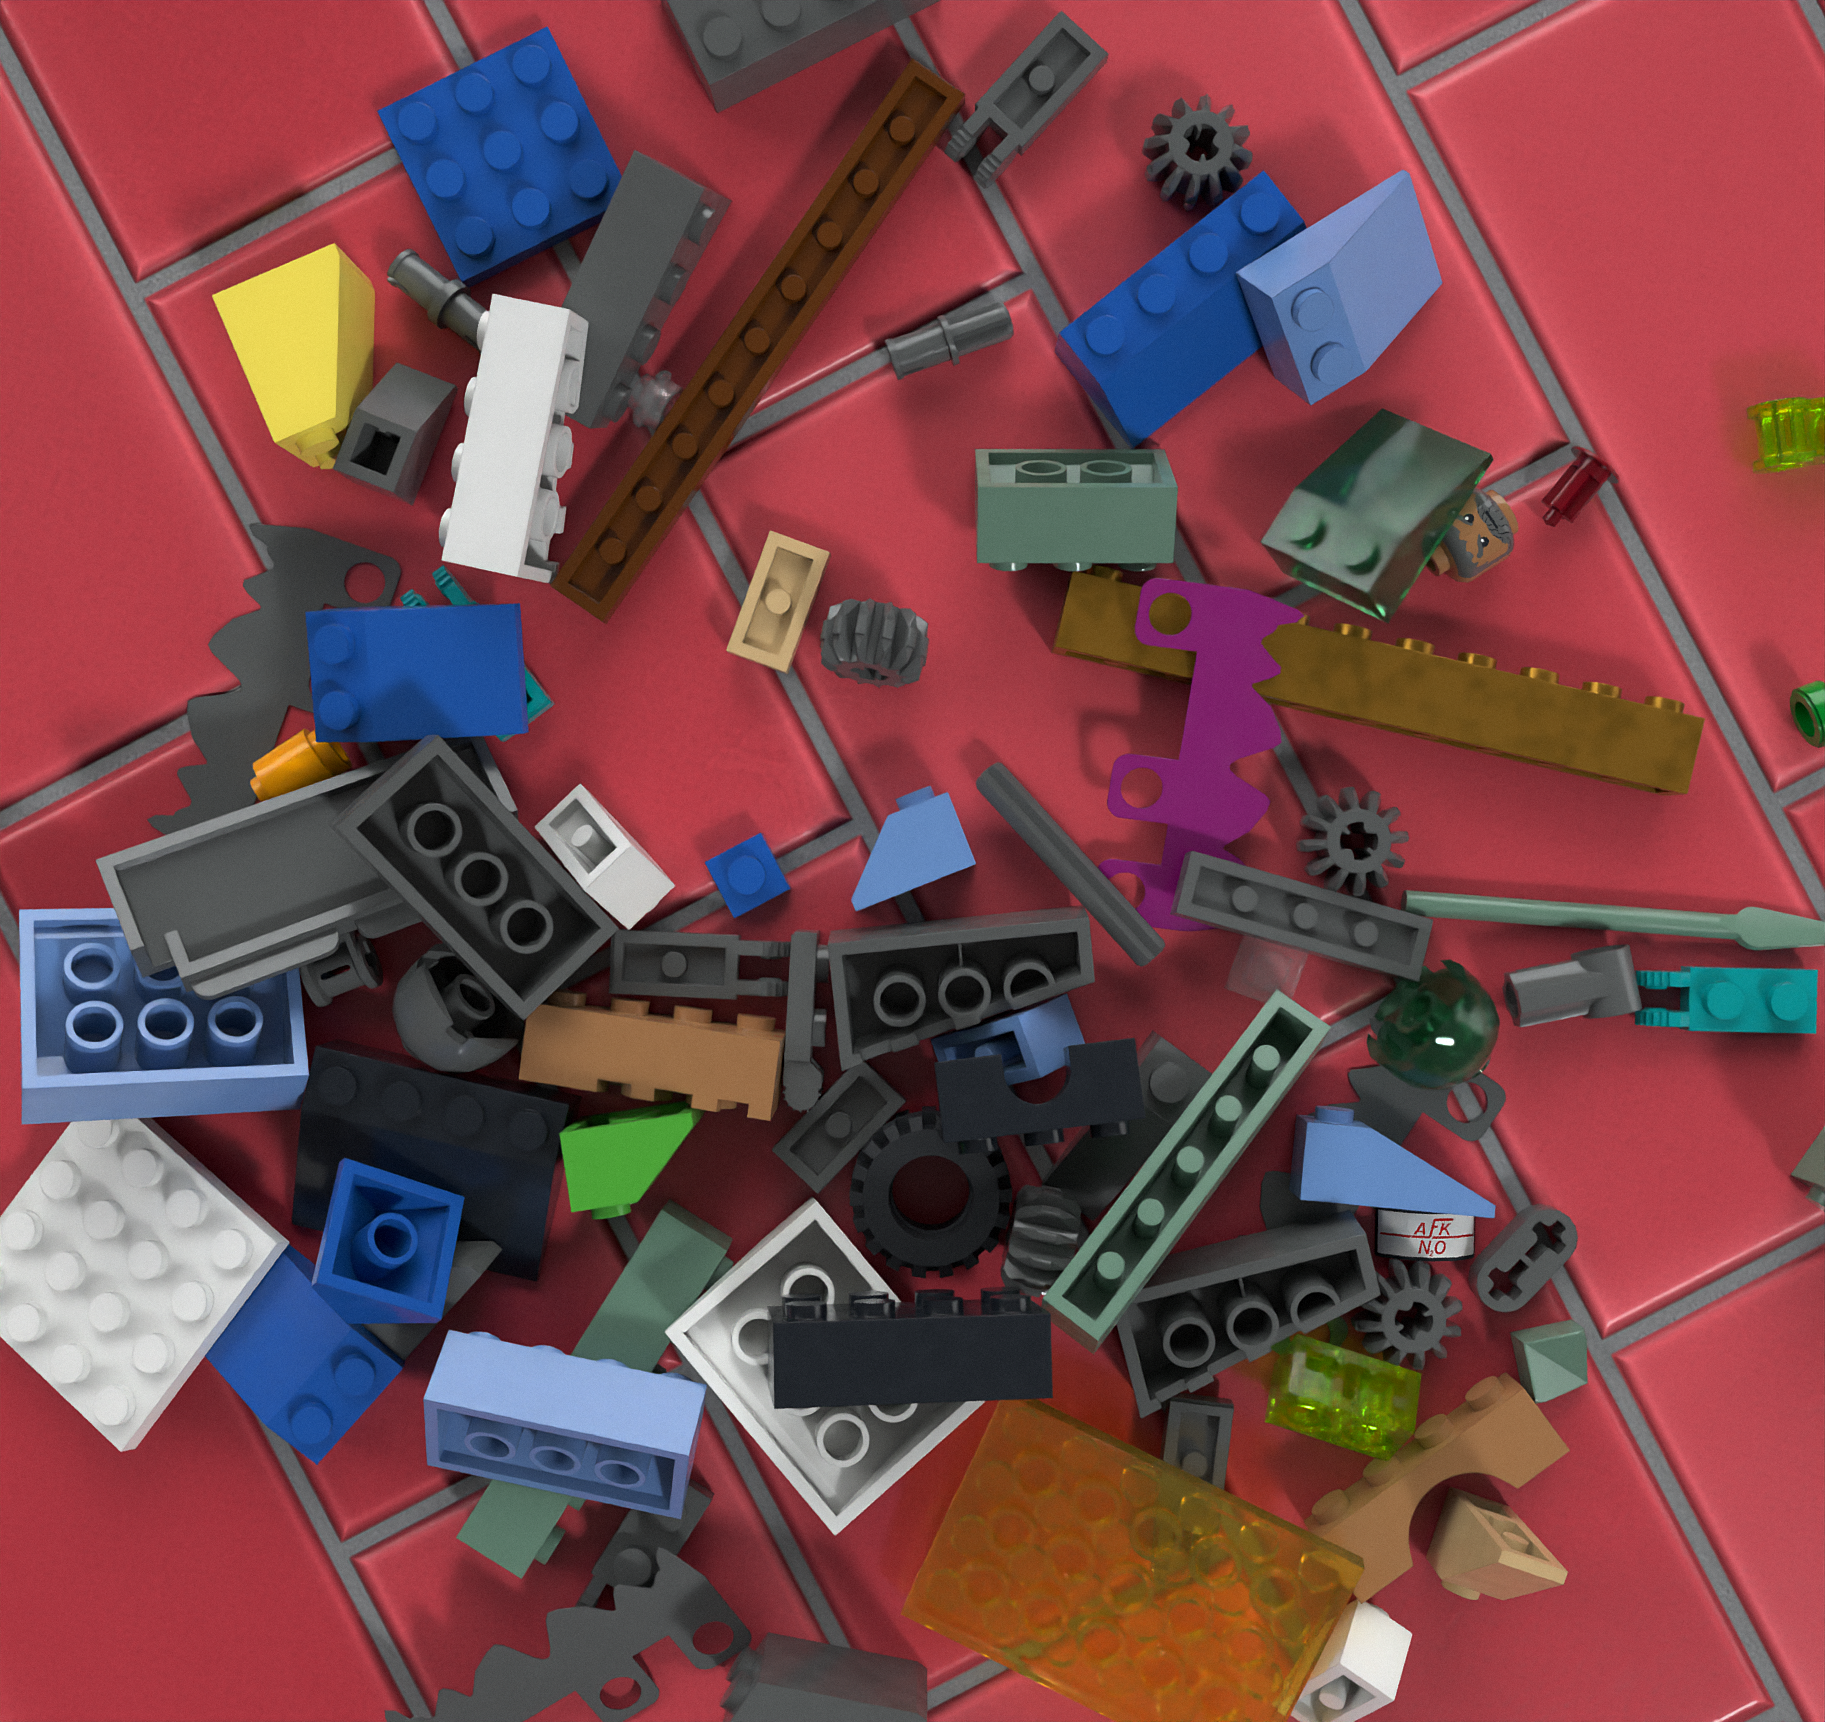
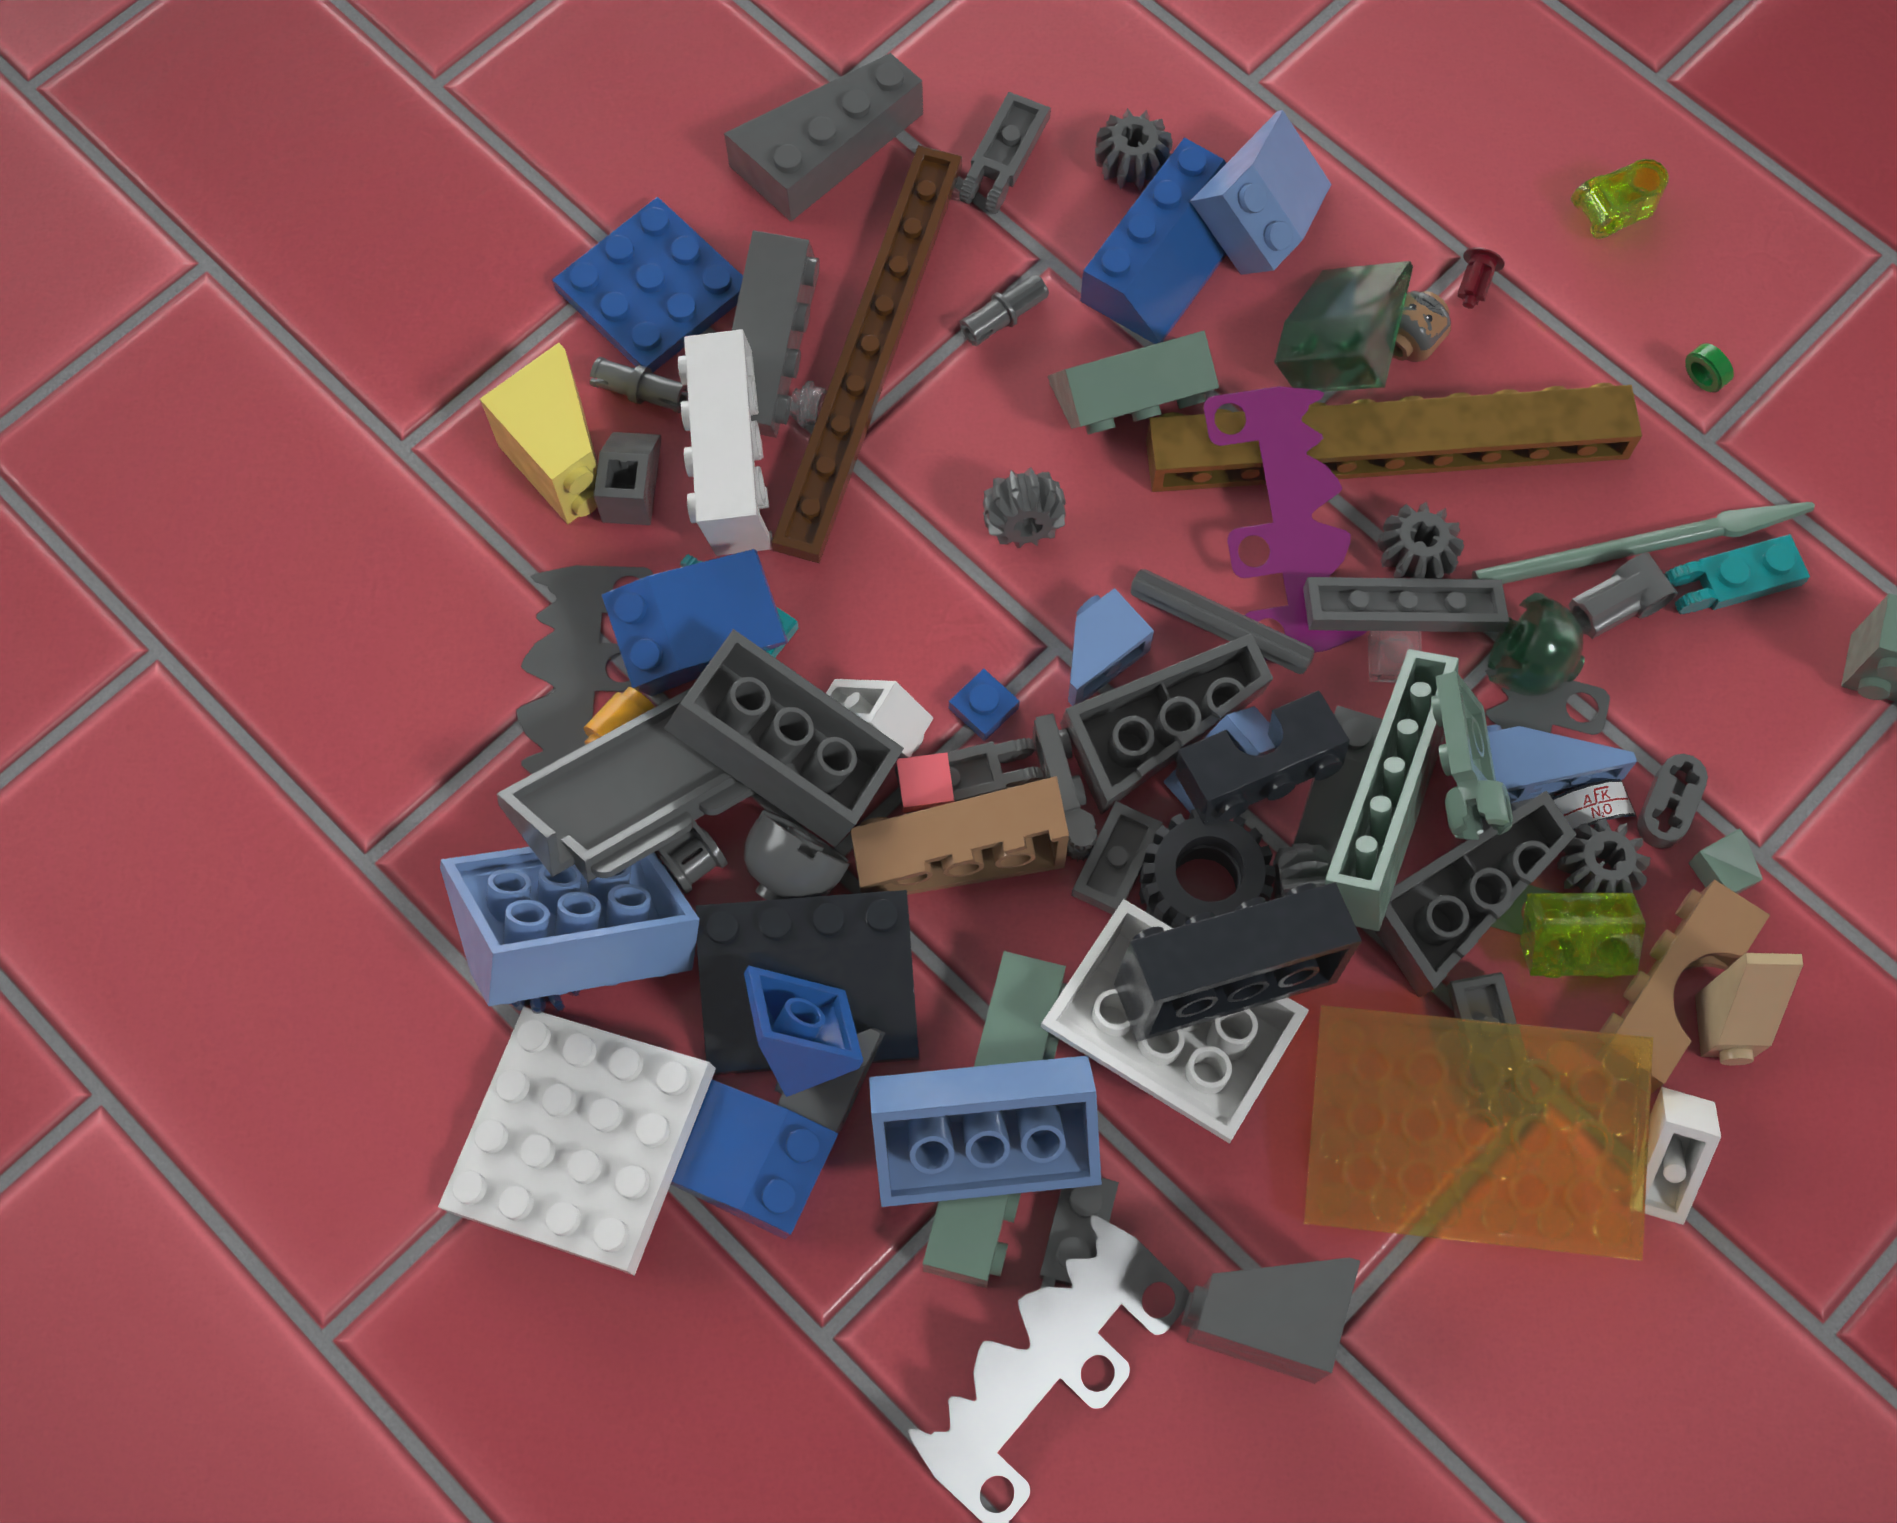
camera: 10 degrees left, 20 degrees down
bright green slope [559,1101,706,1219] -> none
tan plate [726,530,831,675] -> none
none -> coral tile [896,752,955,813]
none -> sand green plate [1431,671,1513,840]

